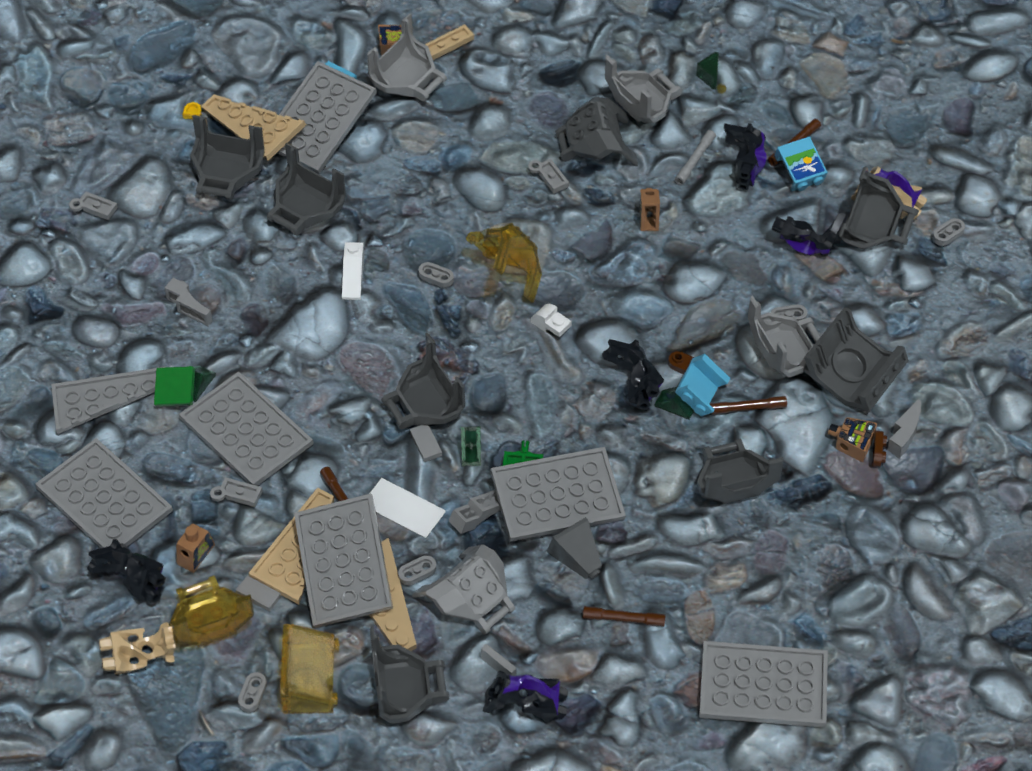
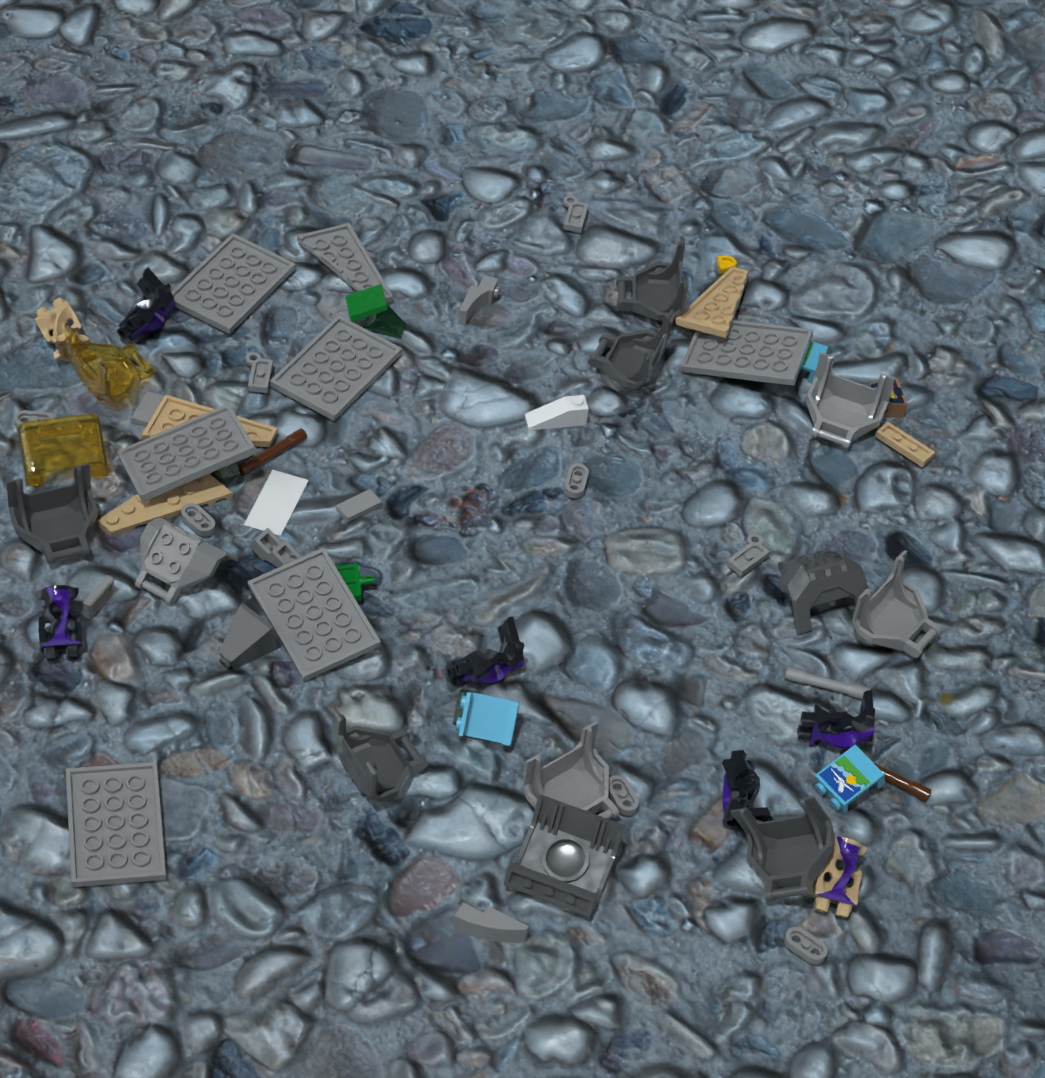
camera: 70 degrees right, 5 degrees down
medium nougat torso [176,524,215,573] -> none
dark grey piece [381,333,465,429] -> none
clear green slope [461,426,481,466] -> none
clear yellow piece [466,223,542,303] -> none
white brick [531,304,572,337] -> none
reddish brown piece [583,606,666,627] -> none
medium nougat torso [640,188,660,231] -> none
reddish brown plate [668,351,695,374] -> none
clear green slope [696,52,719,89] -> none
reddish brown piece [709,396,787,415] -> none
torso [828,417,877,462] -> none
reddish brown plate [872,431,887,467] -> none

